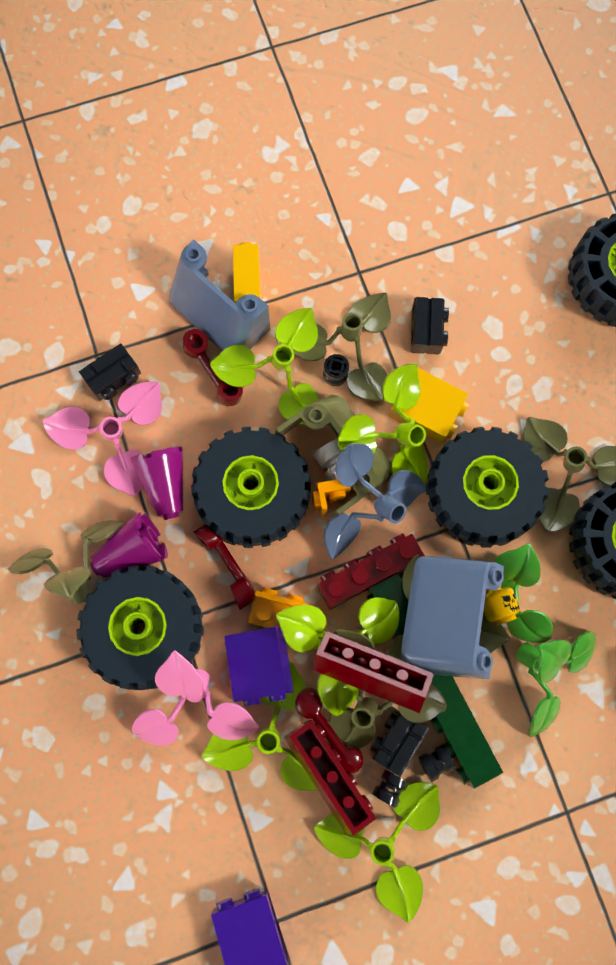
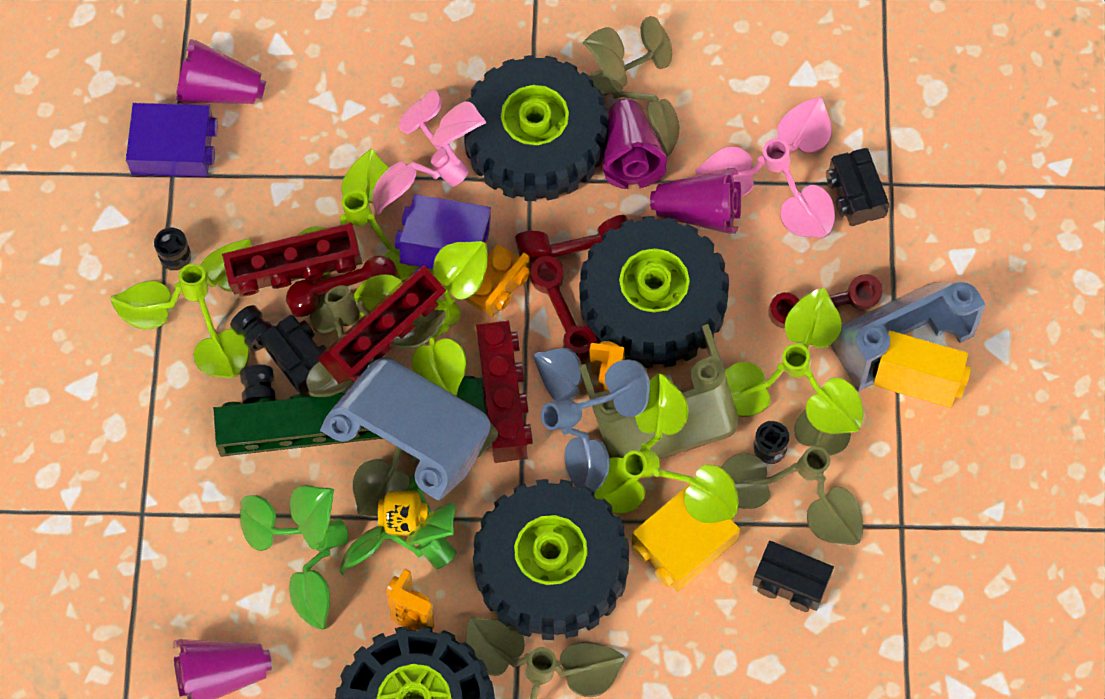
camera: 115 degrees right, 10 degrees down
none -> black wheel [154,227,191,270]
none -> magenta cone [175,39,266,104]
none -> light orange bracket [386,569,435,631]
none -> dark red piece [531,255,597,361]

